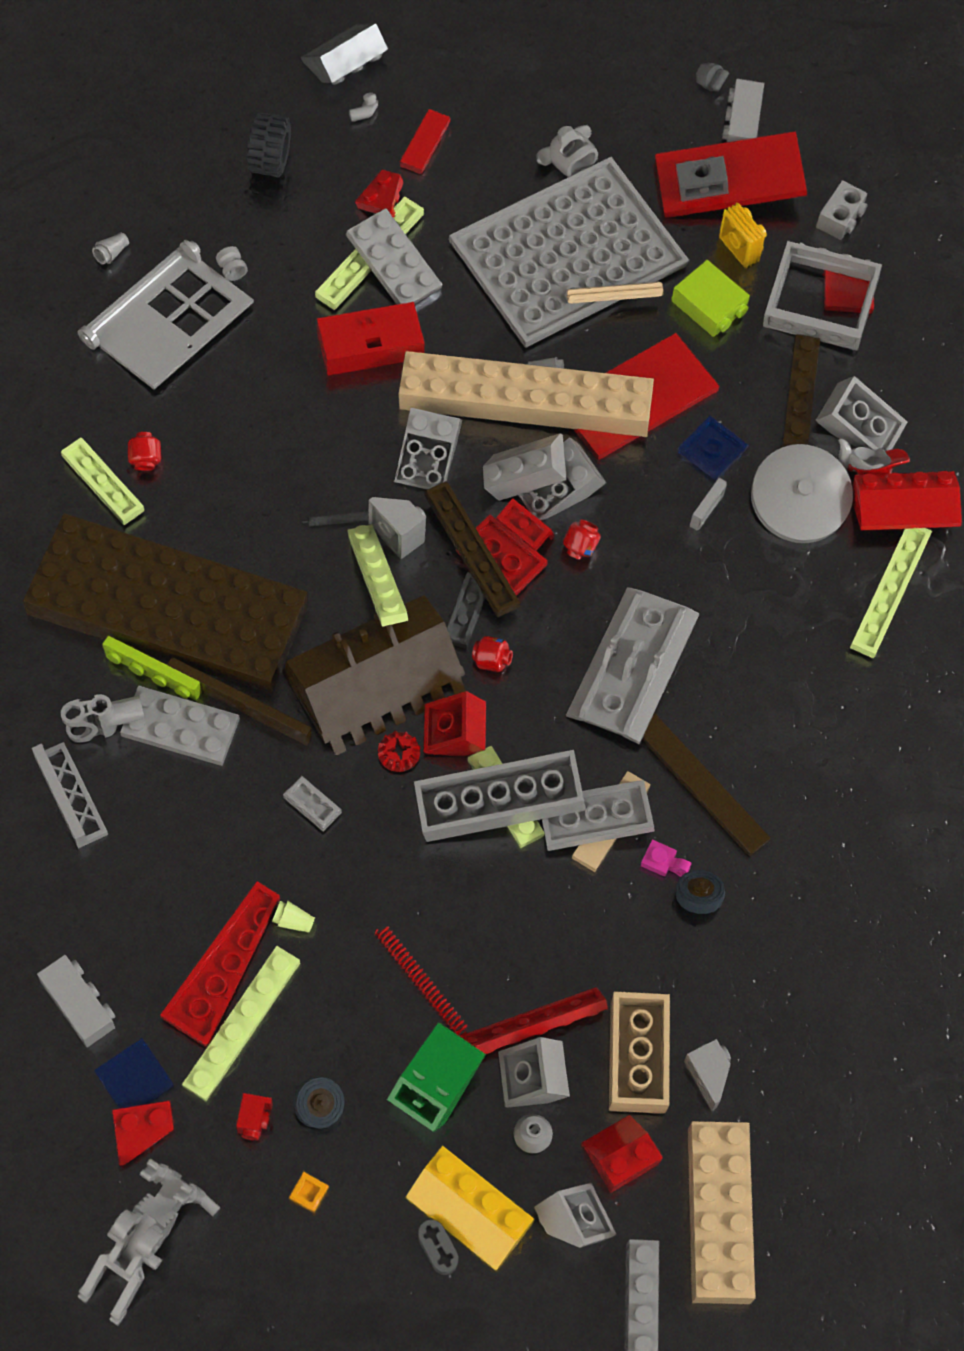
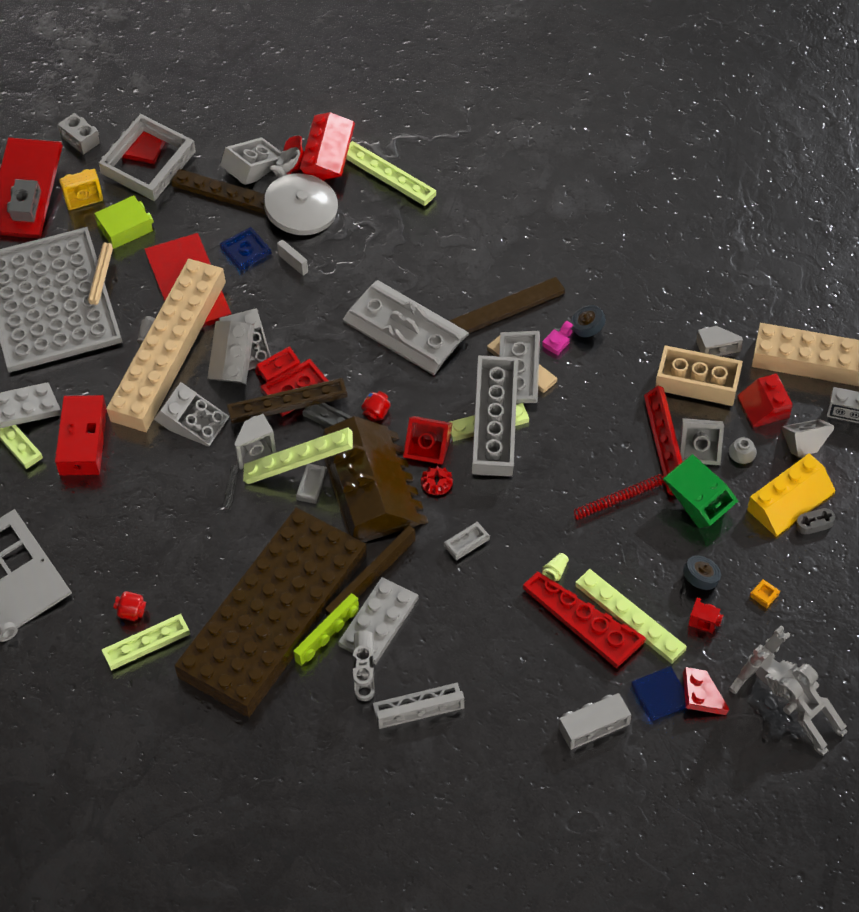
camera: 70 degrees left, 10 degrees down
red head [563,519,601,559] -> none
none -> light grey tile [296,464,327,504]

